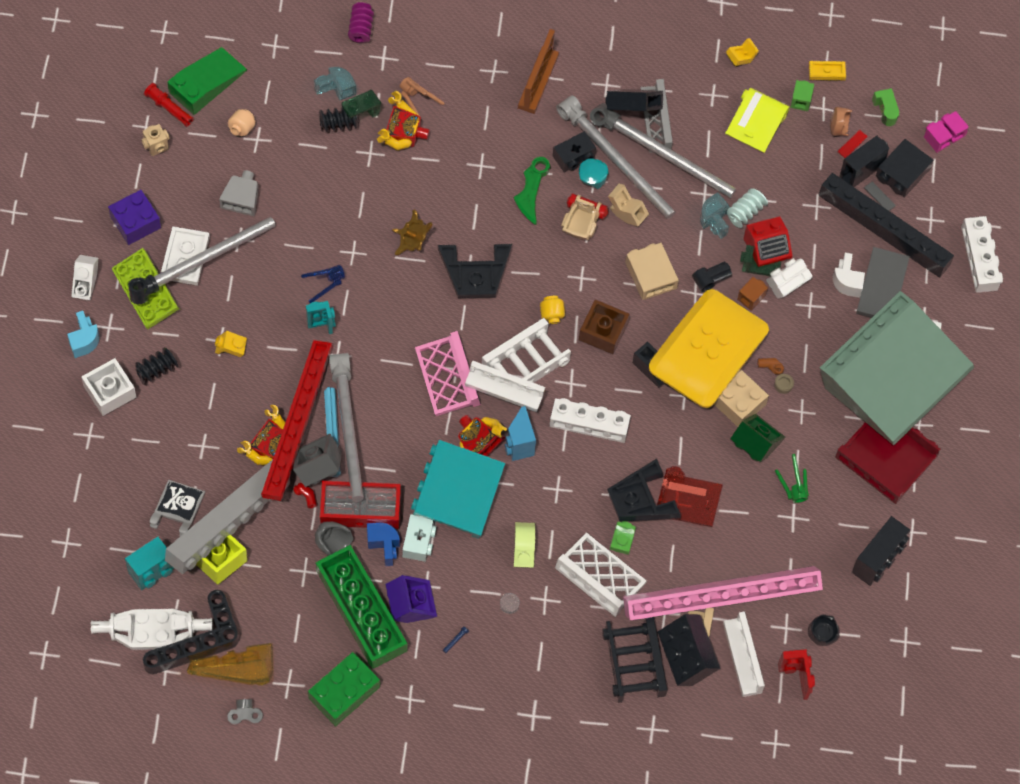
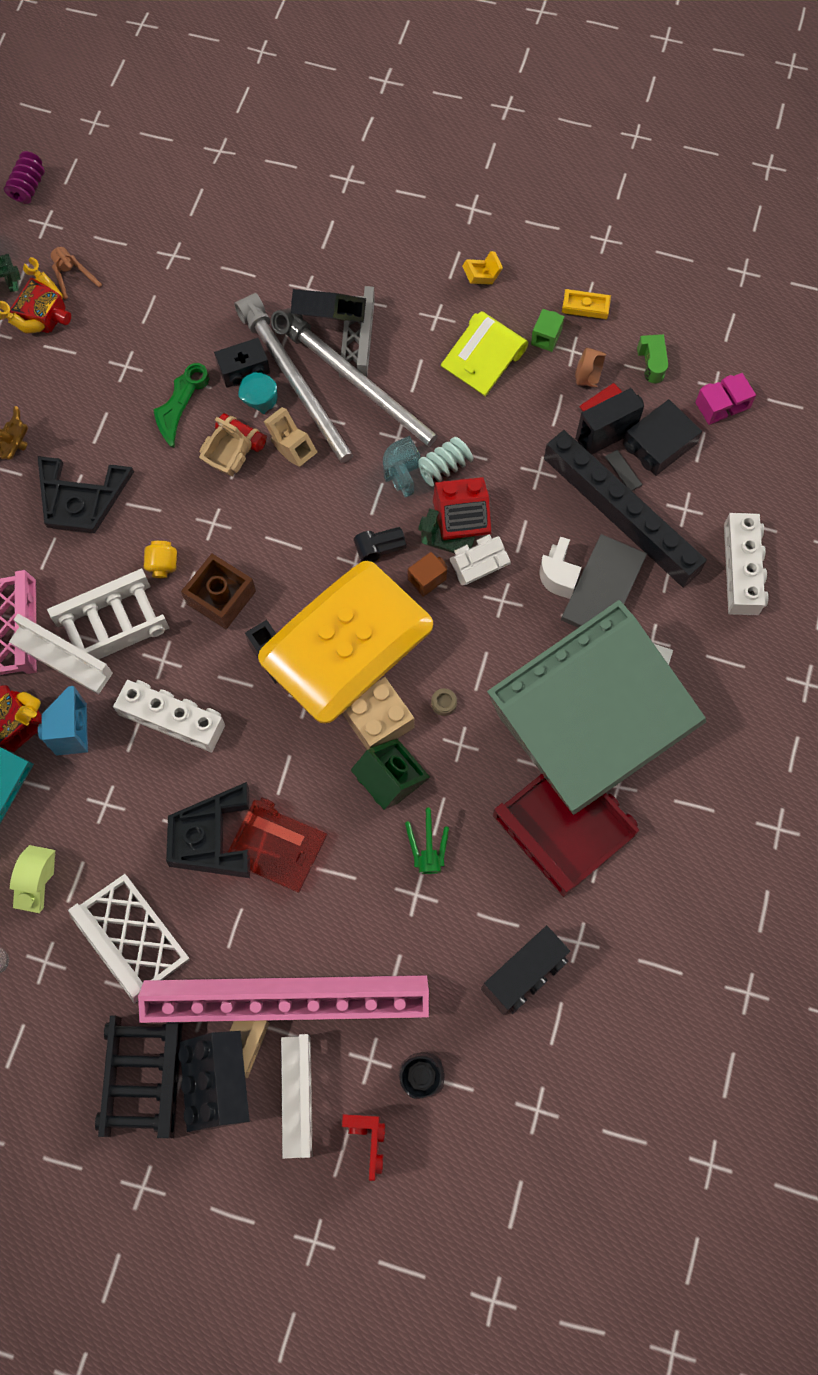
camera: 15 degrees right, 5 degrees up
dark orange fence [518,29,559,114] -> none
bright green bracket [610,521,636,555] -> none
tan brick [625,243,679,300] -> none
dark orange arm [757,358,784,375] -> none

